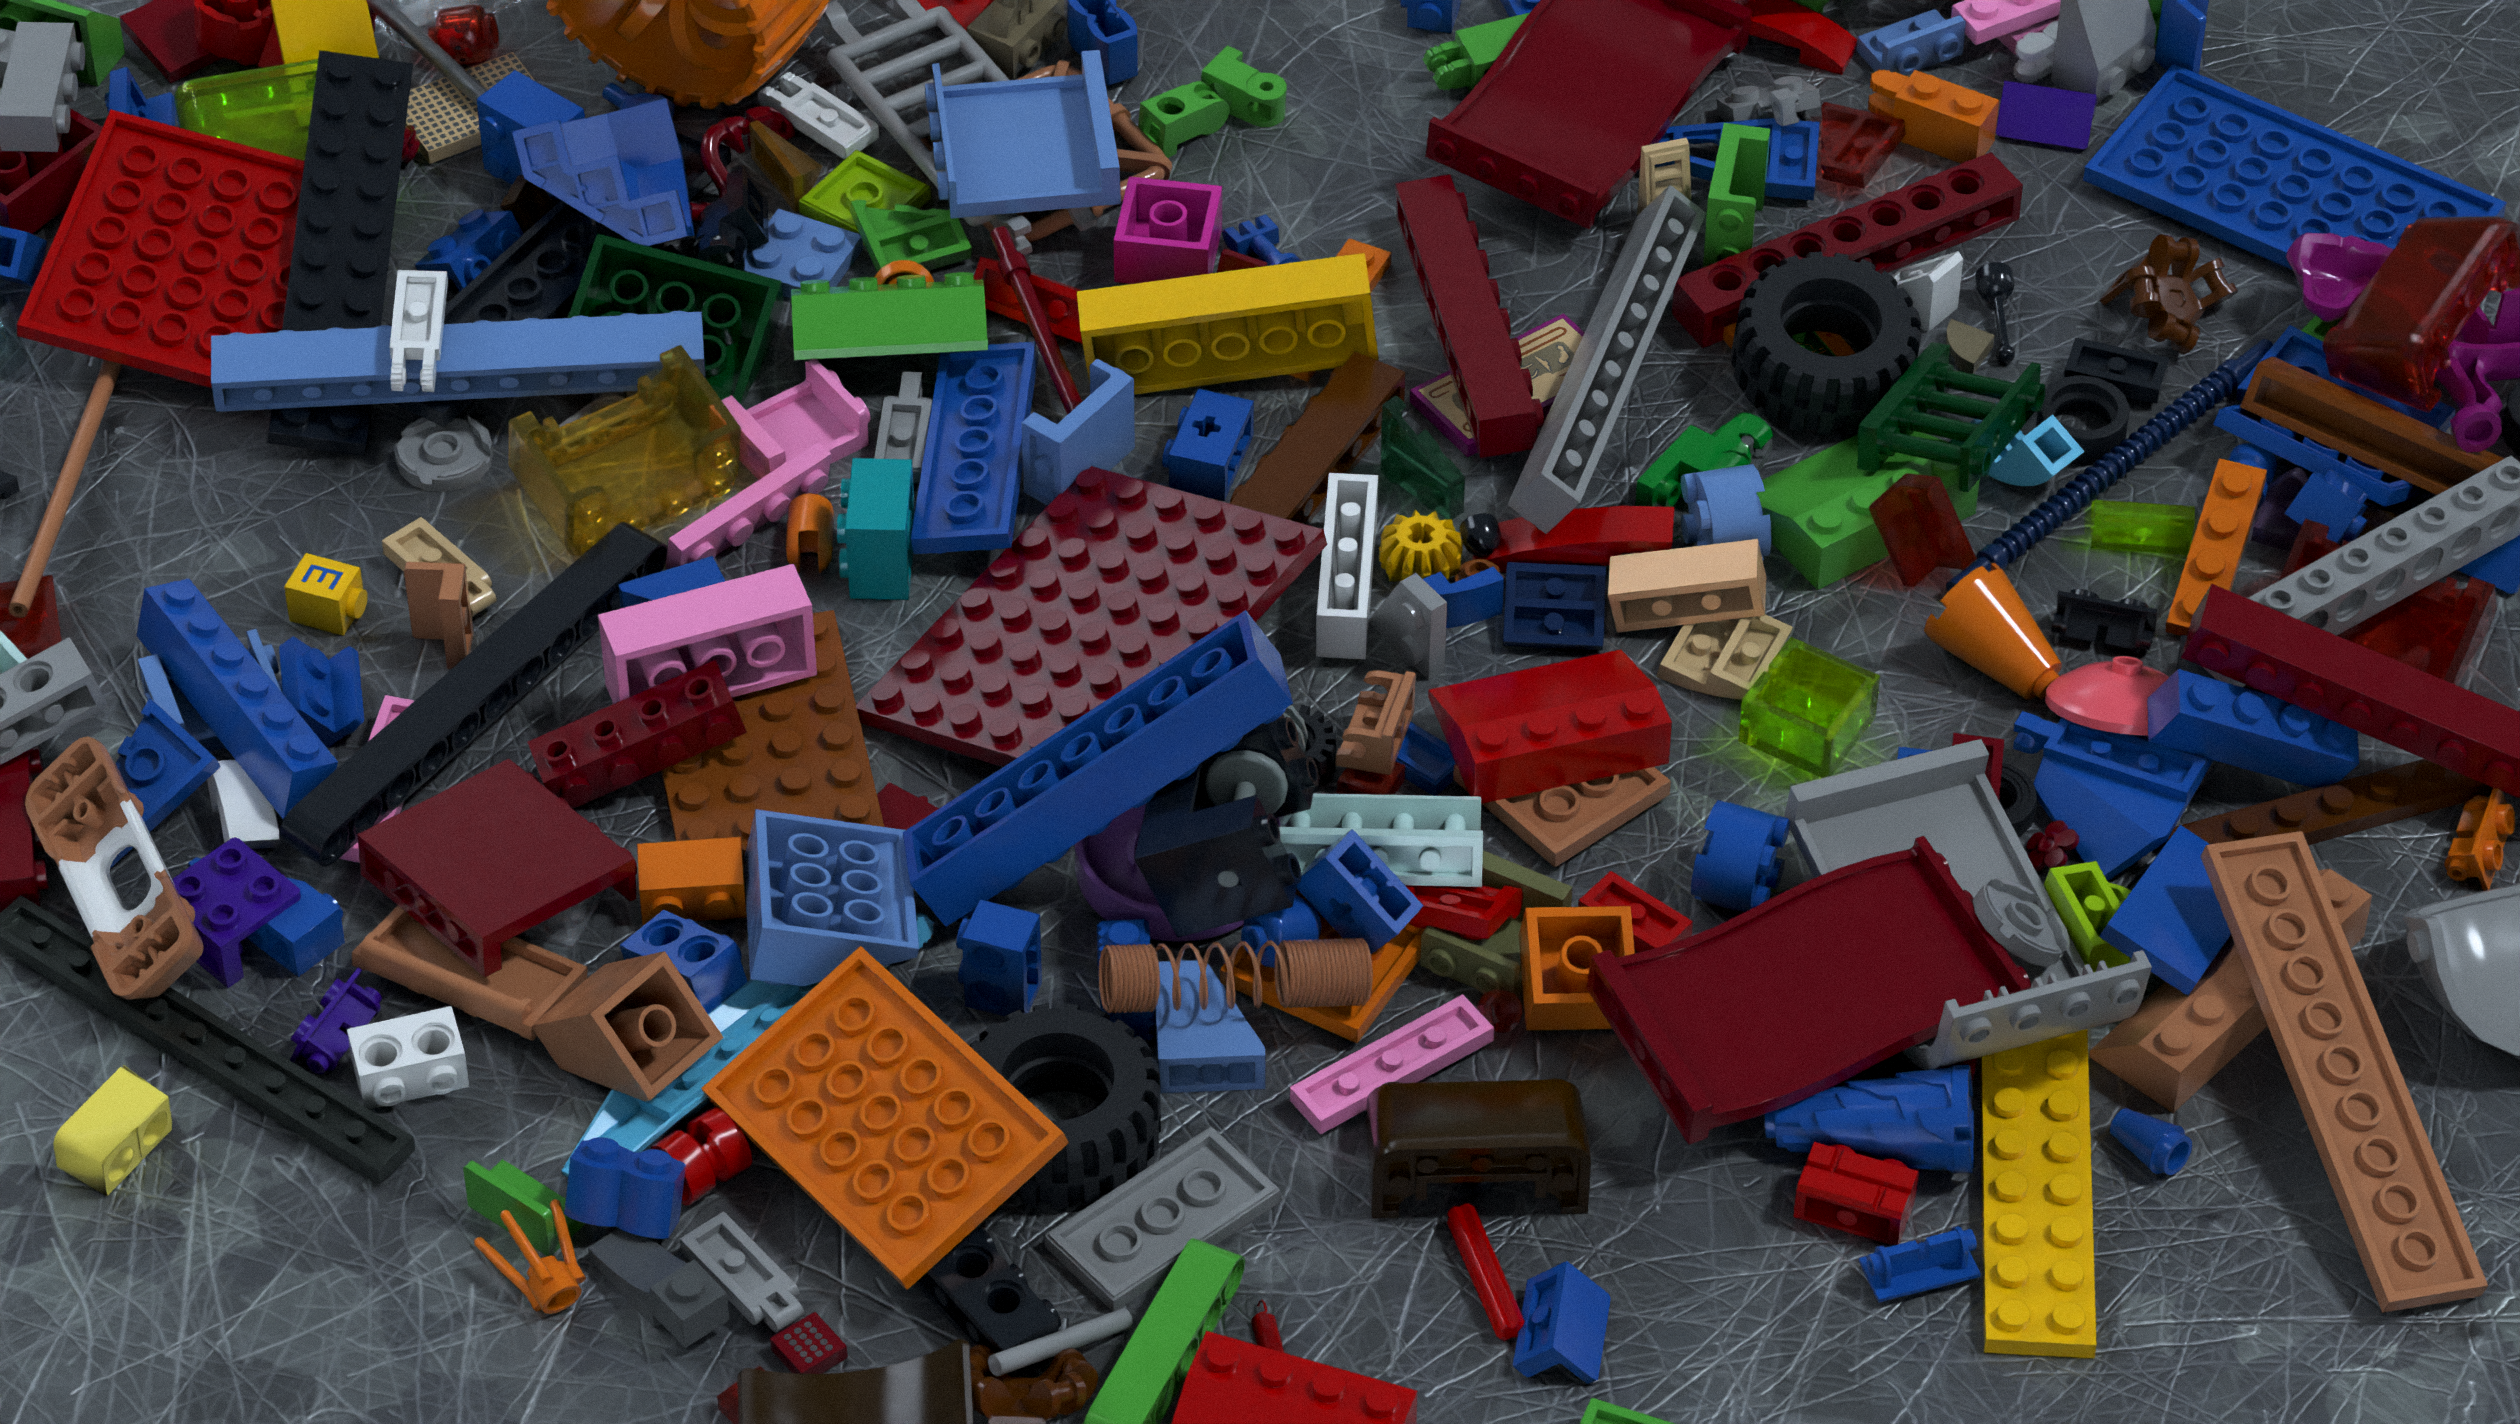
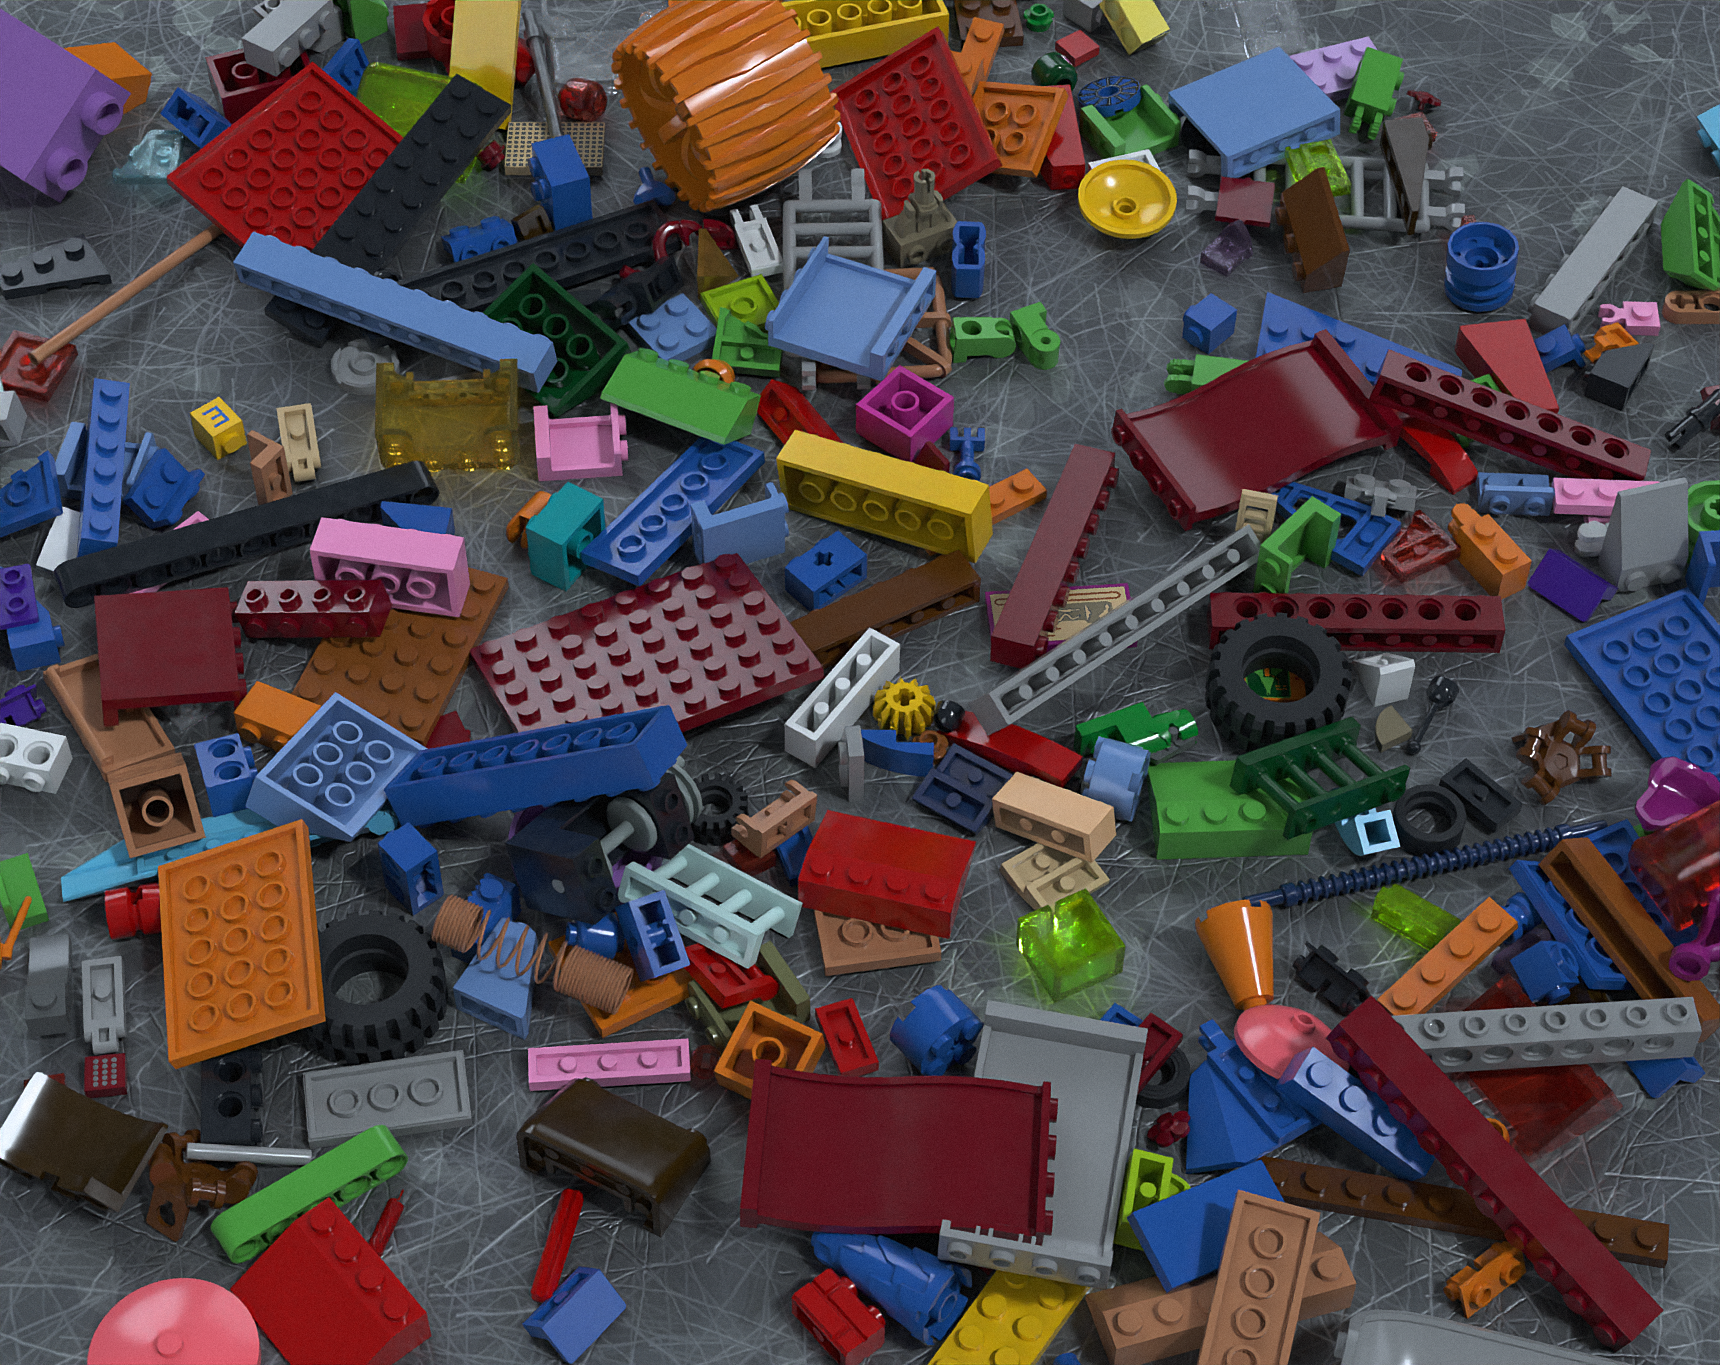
camera: 30 degrees right, 5 degrees up
white hinge [389,270,448,392] -> none
blue panel [512,98,695,247] -> none
blue brick [564,1137,686,1239] -> none
bright pink plate [666,441,831,569] -> none
light grey hinge [874,371,932,483] -> none
dark red bar [990,226,1083,415] -> none
clear green wing [1380,396,1465,520] -> none
clear red panel [1869,473,1977,587] -> none
light grey tile [1973,878,2070,967] -> none

